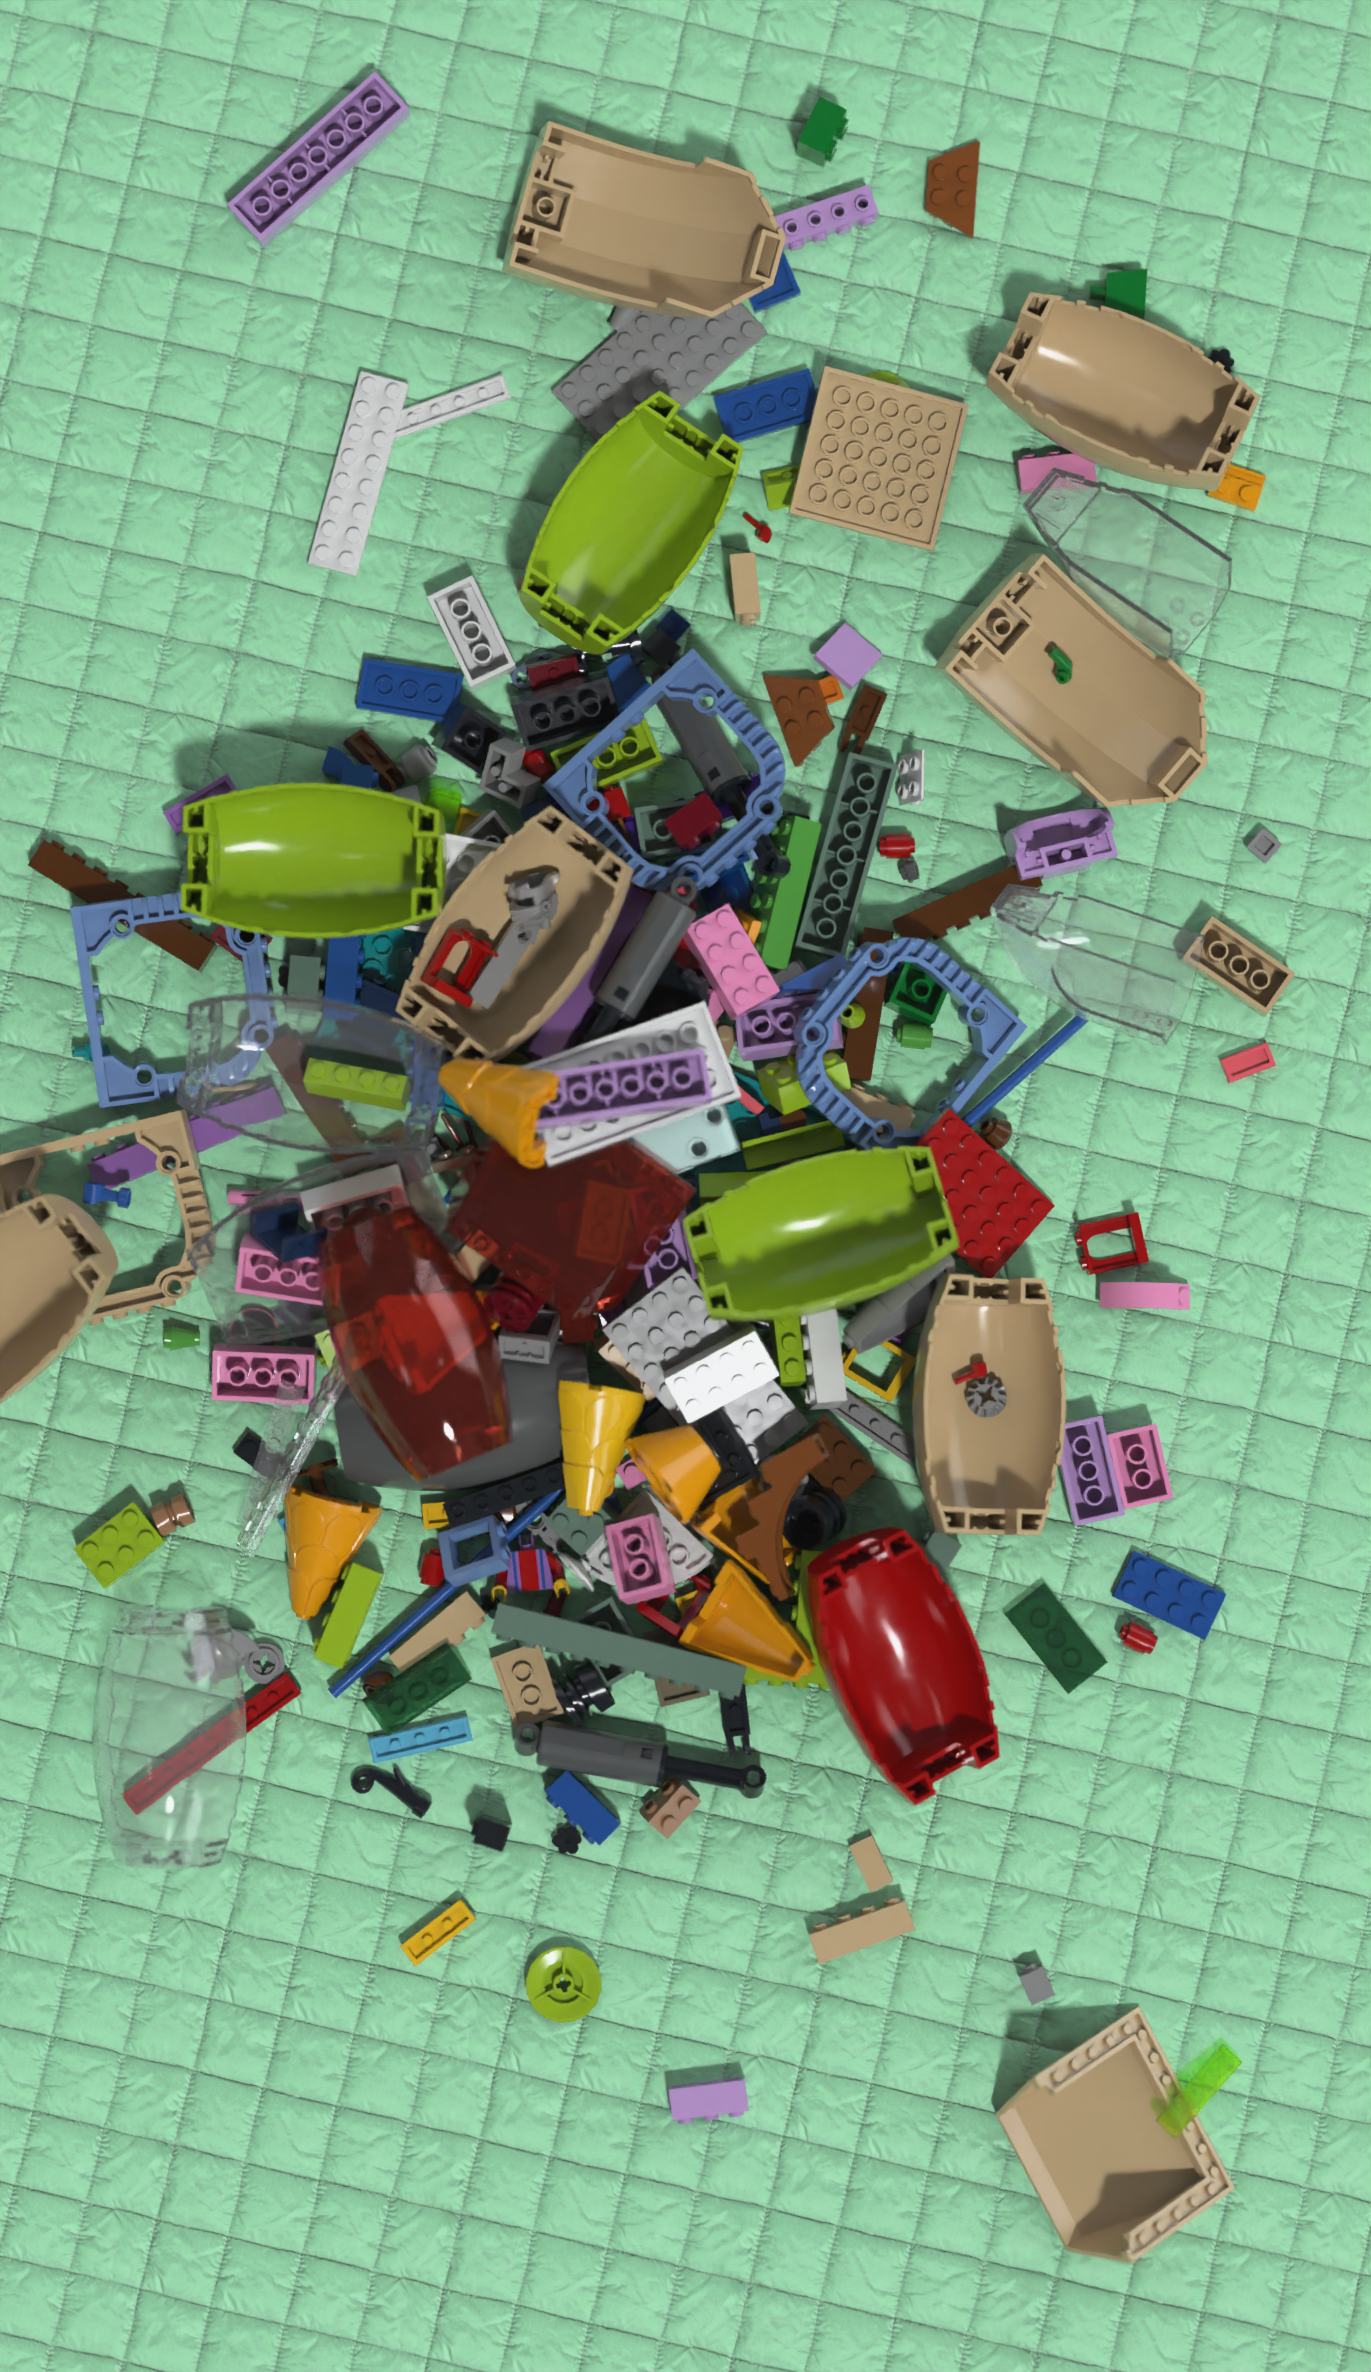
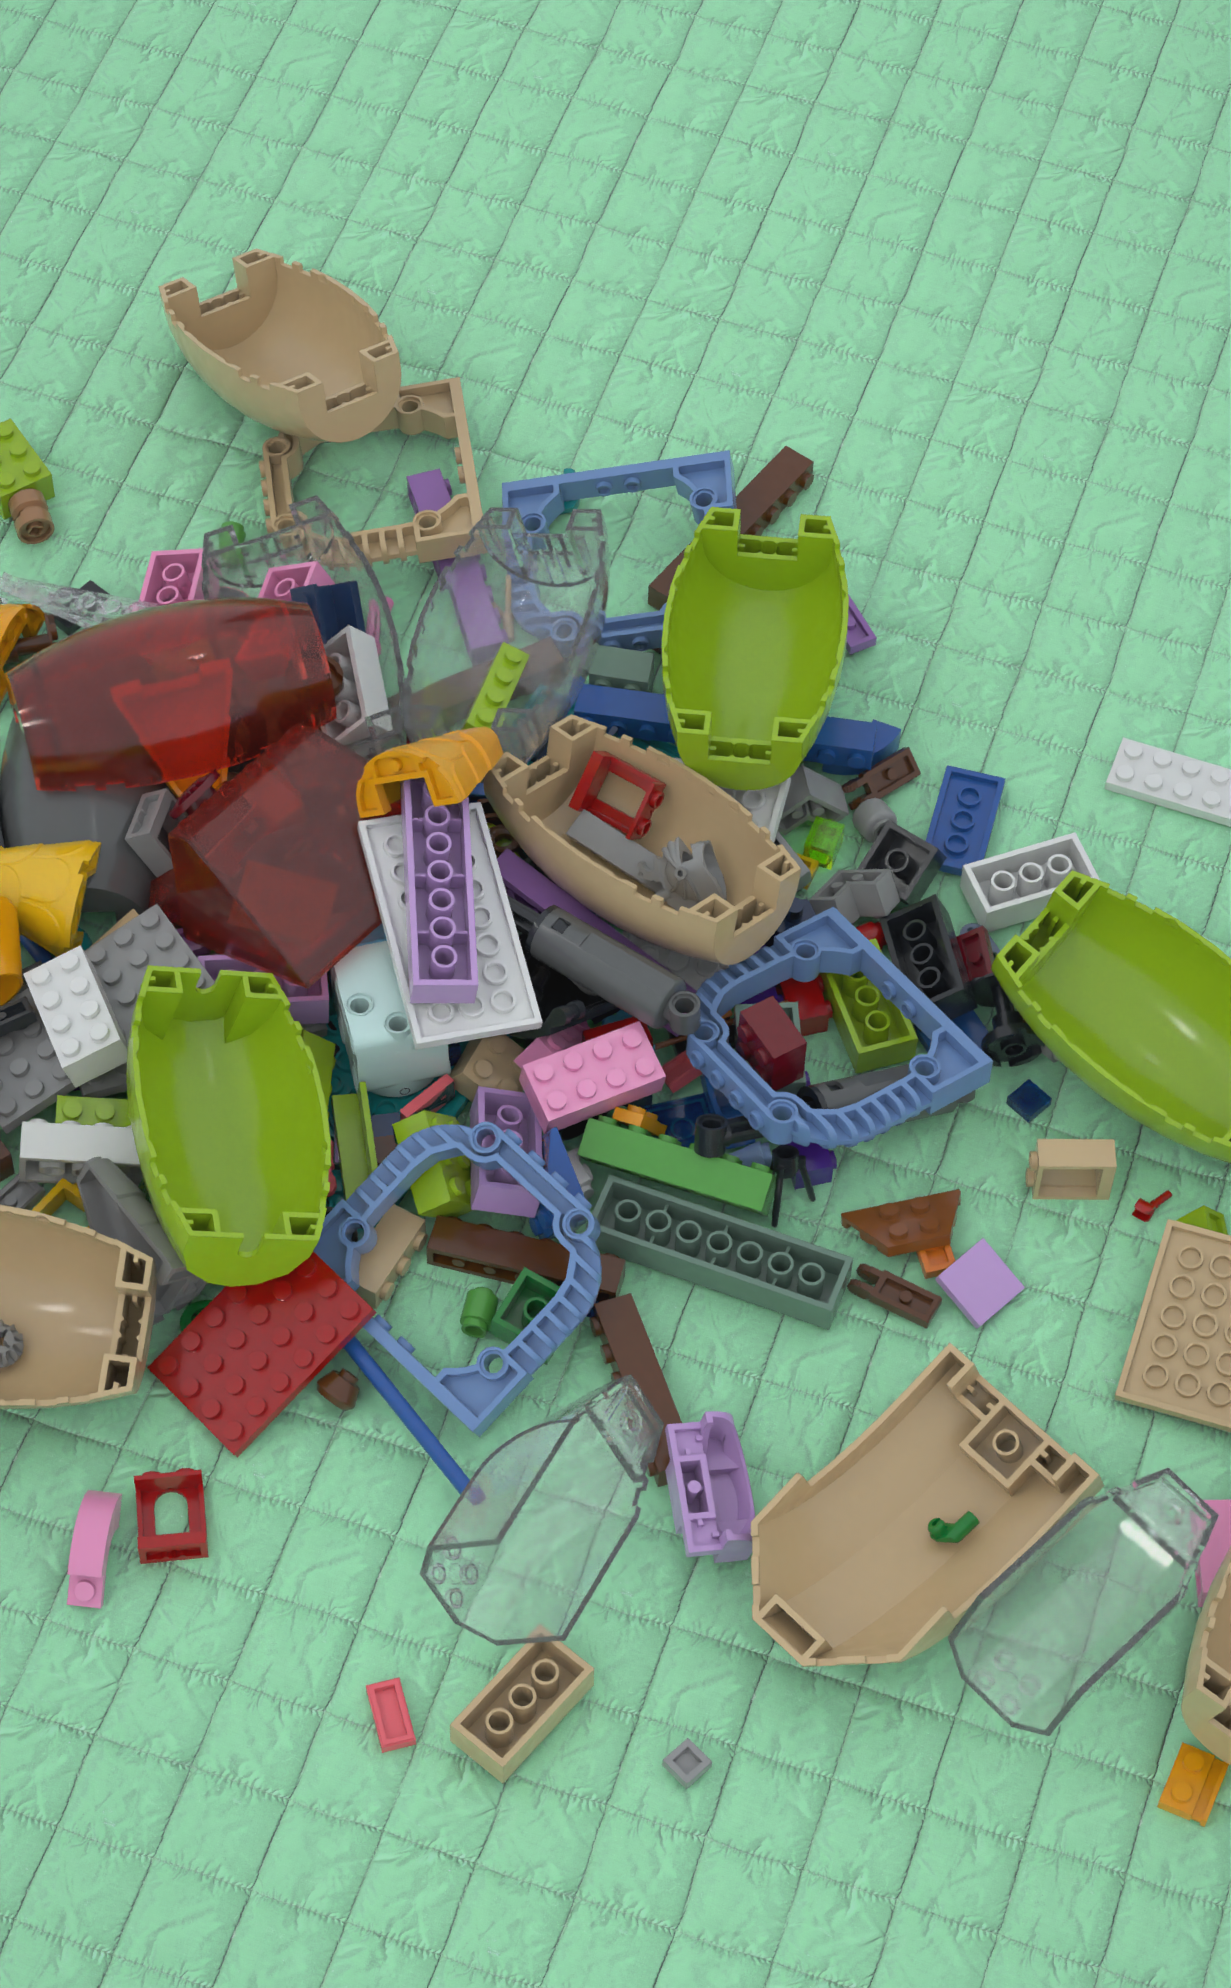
camera: 90 degrees right, 30 degrees down
blue leg [82,1181,131,1209] -> none
black brick [642,628,682,667] -> none
lime cone [840,1003,865,1029] -> none
red brick [879,833,915,859] -> none
white hinge [897,749,924,806] -> none
dark grey plate [900,859,919,883] -> none
red hand [953,1362,987,1385] -> none

